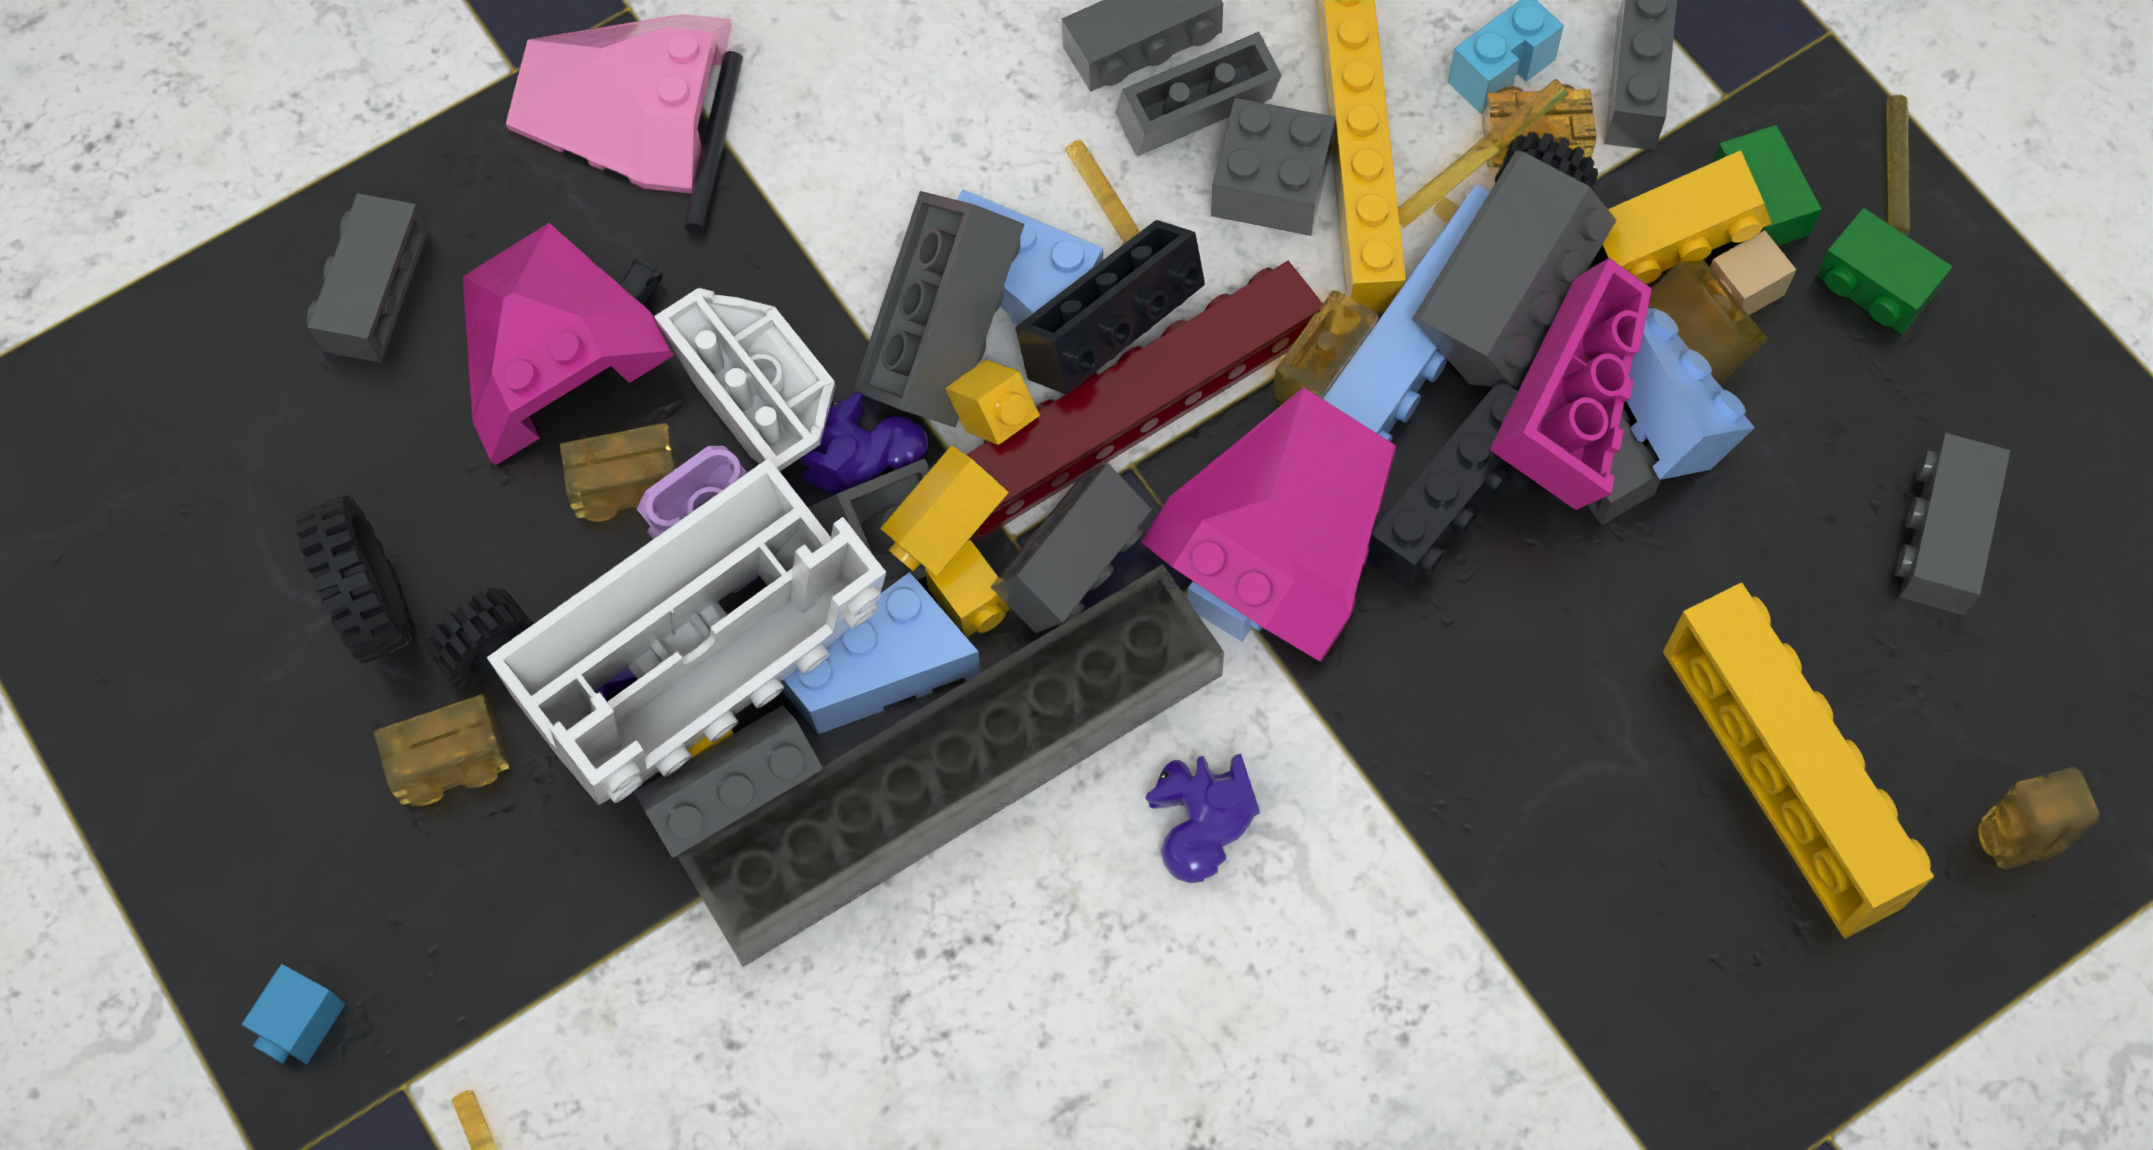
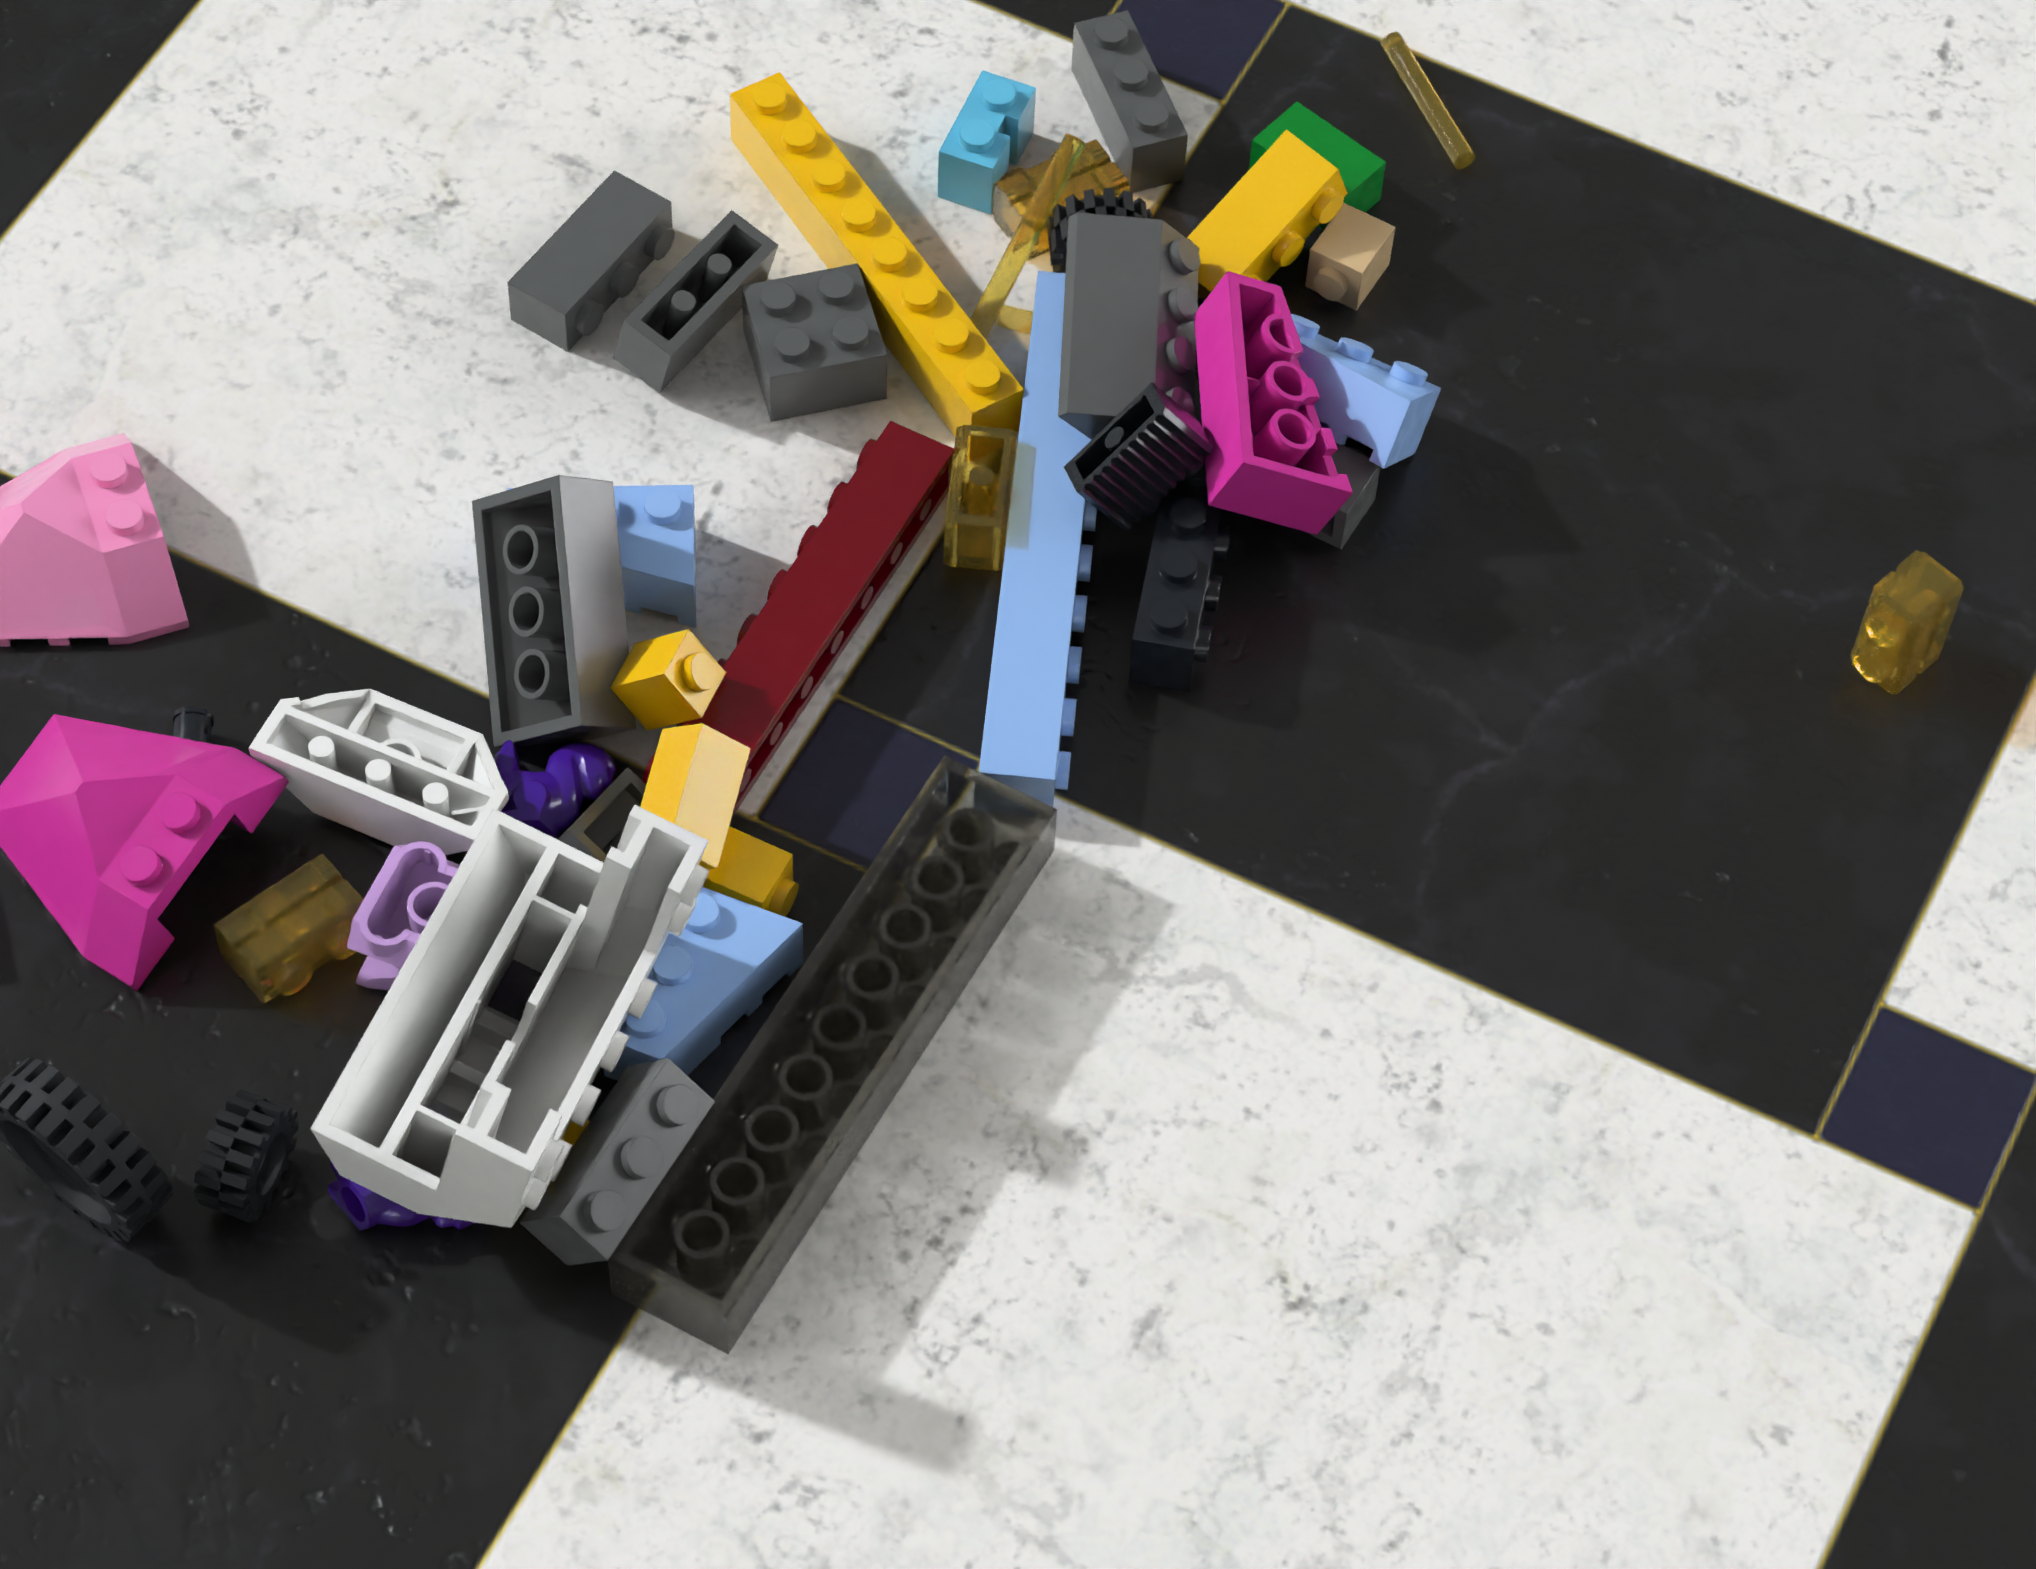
camera: 35 degrees left, 10 degrees down
clear yellow brick [374,694,510,806] -> none
black bar [684,51,743,234] -> none
dark grey brick [991,463,1152,633] -> none
black brick [1015,220,1205,395] -> none
clear yellow bar [1066,140,1140,244] -> none
dark pink wedge [1141,387,1397,662] -> none
dark purple animal [1146,753,1260,883] -> none
clear yellow brick [1648,260,1768,383] -> none
yellow brick [1663,582,1934,939] -> none
green brick [1816,208,1953,334] -> none
dark grey brick [1895,433,2011,616] -> none
none -> black brick [1064,382,1213,531]

